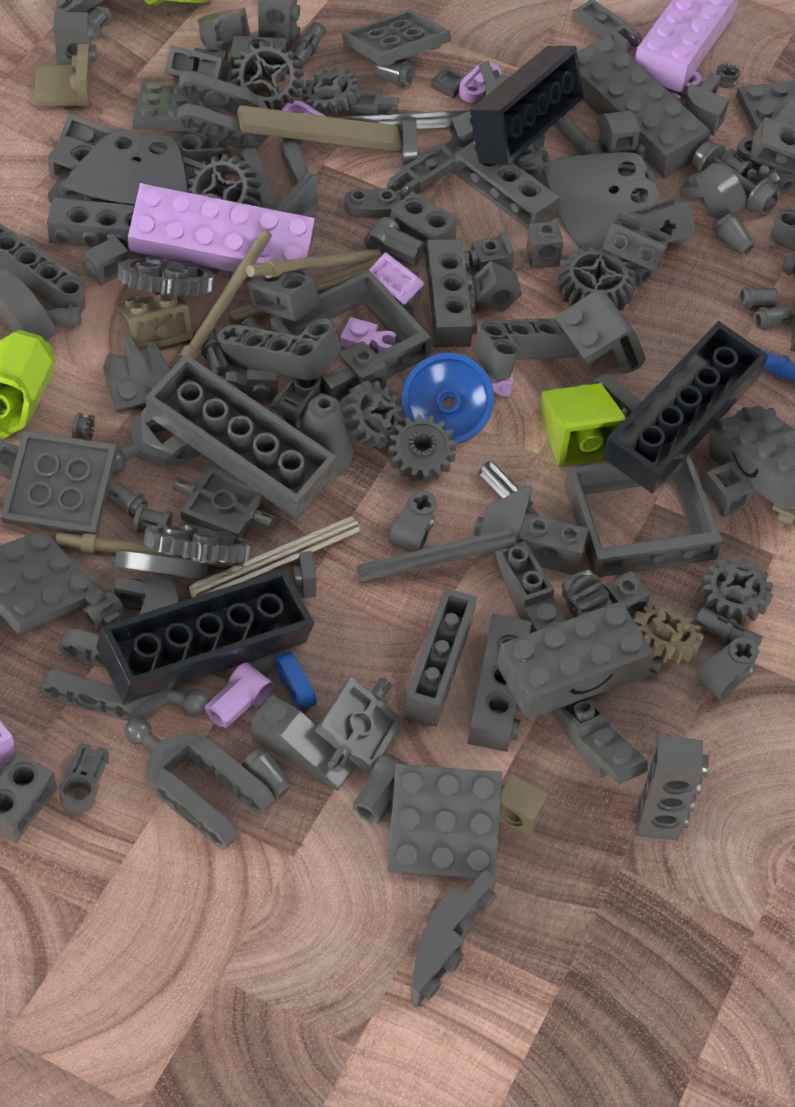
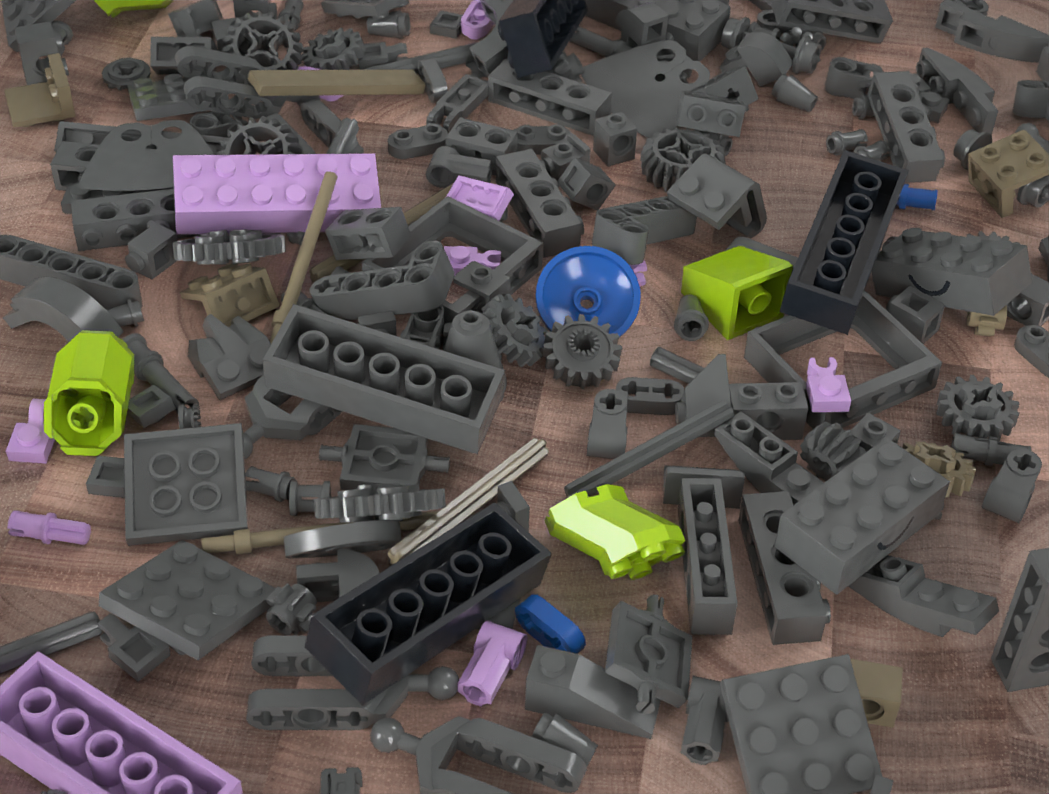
camera: 15 degrees left, 10 degrees down
dark tan bar [246,249,382,278] -> none
none -> dark grey gear [102,58,151,91]
none -> dark grey pin [122,333,199,414]
none -> dark grey plate [127,385,176,428]
none -> dark grey plate [514,124,571,154]
none -> lime brick [544,484,685,580]
none -> dark grey beam [616,377,684,415]
none -> dark grey panel [663,465,745,509]
none -> dark grey cone [674,295,709,341]
none -> lavender plate [806,357,851,412]

